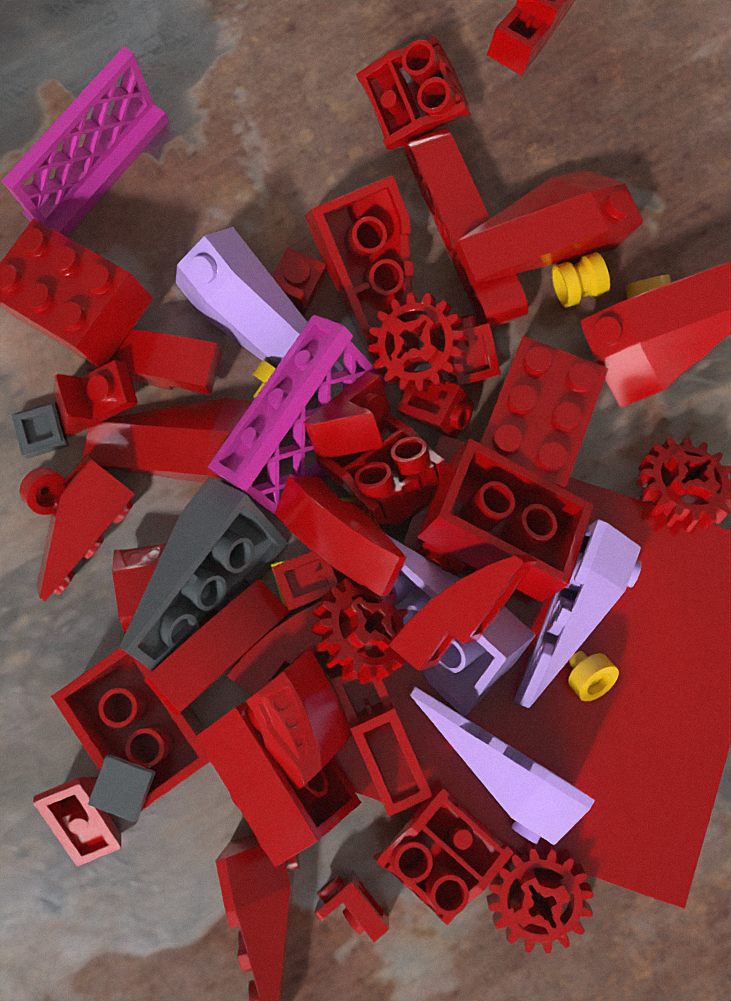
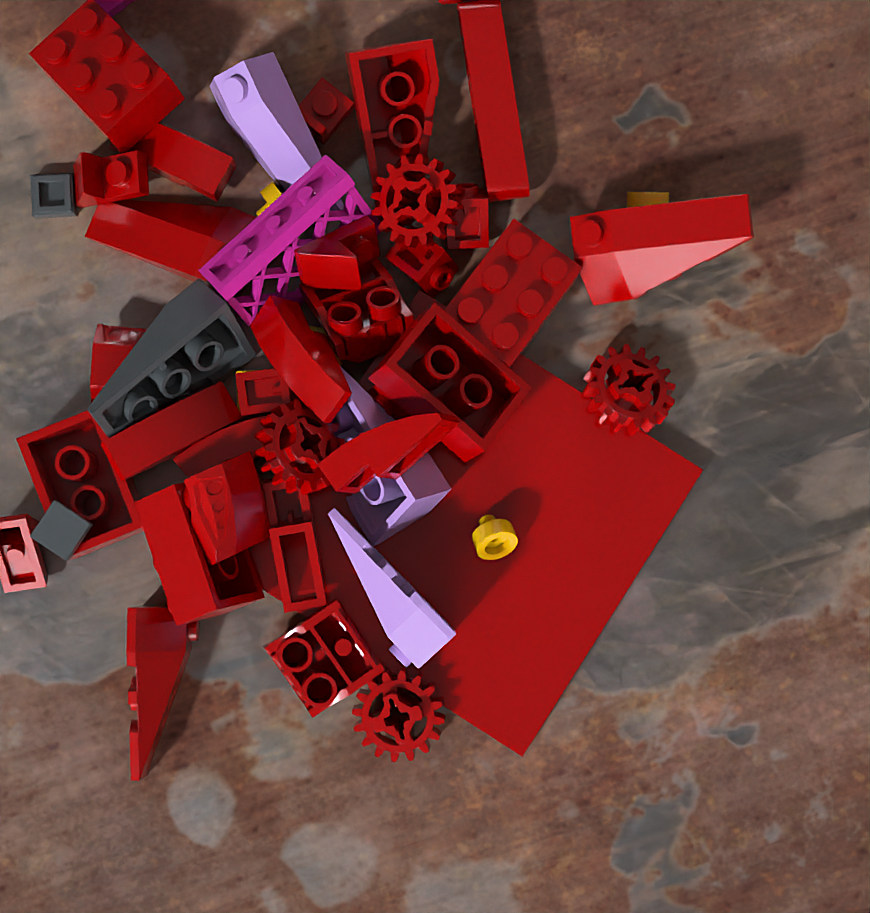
camera: 10 degrees right, 5 degrees up
red tile [19,467,65,515] -> none
red slope [37,454,135,602] -> none
red bracket [314,870,389,942] -> none
red wedge [455,170,643,285] -> none
lavender wedge [513,519,642,708] -> none
yellow wheel [552,252,610,308] -> none

